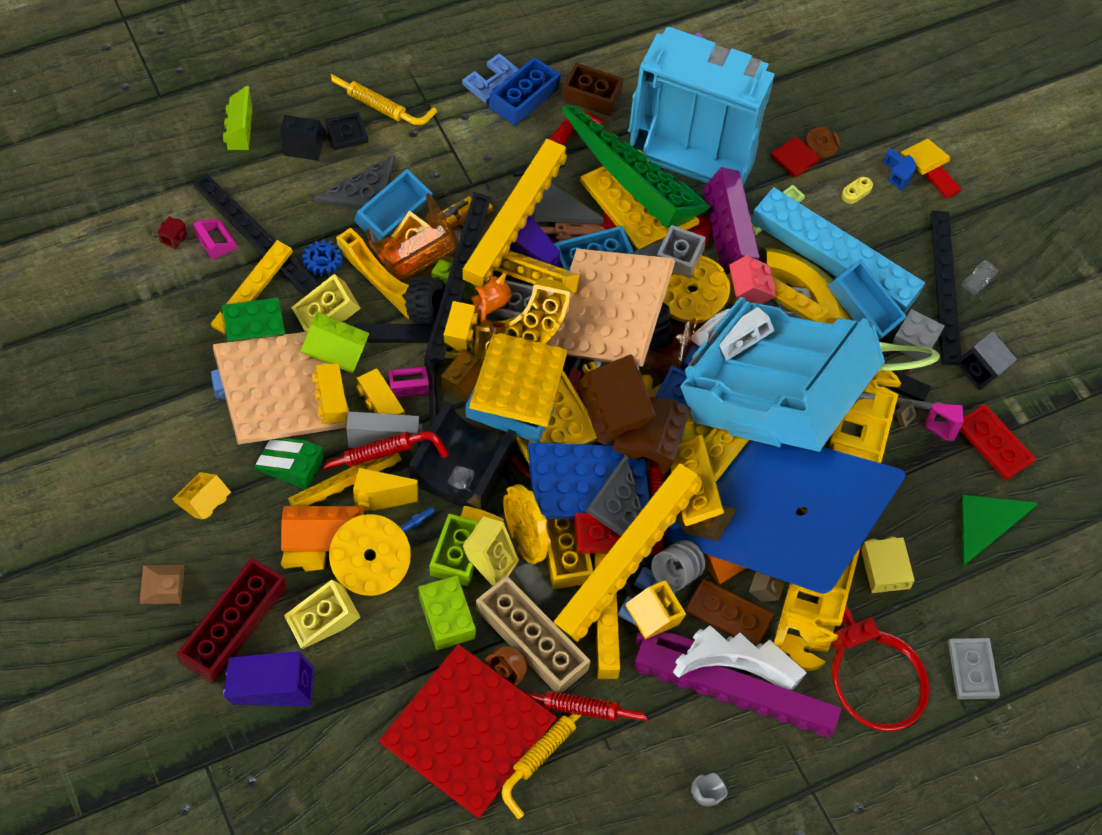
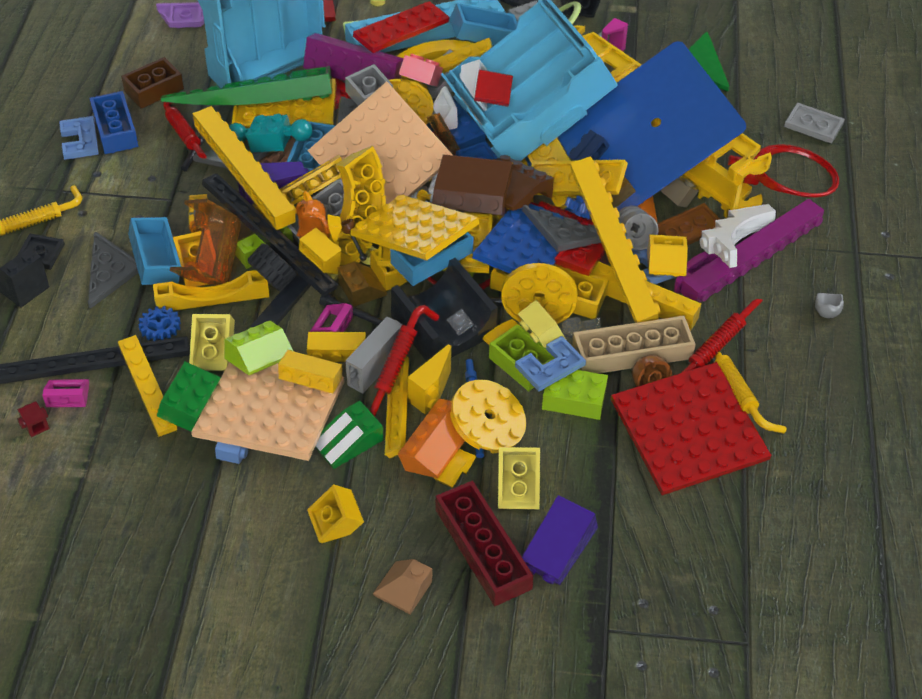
camera: 55 degrees left, 10 degrees down
red plate [959,404,1036,481] -> none
none -> teal brick [229,114,313,153]
none -> yellow slope [327,214,342,242]
none -> red plate [353,1,450,53]
none -> red tile [474,70,513,107]
none -> medium blue plate [515,336,586,392]
none -> dark blue brick [568,130,609,161]

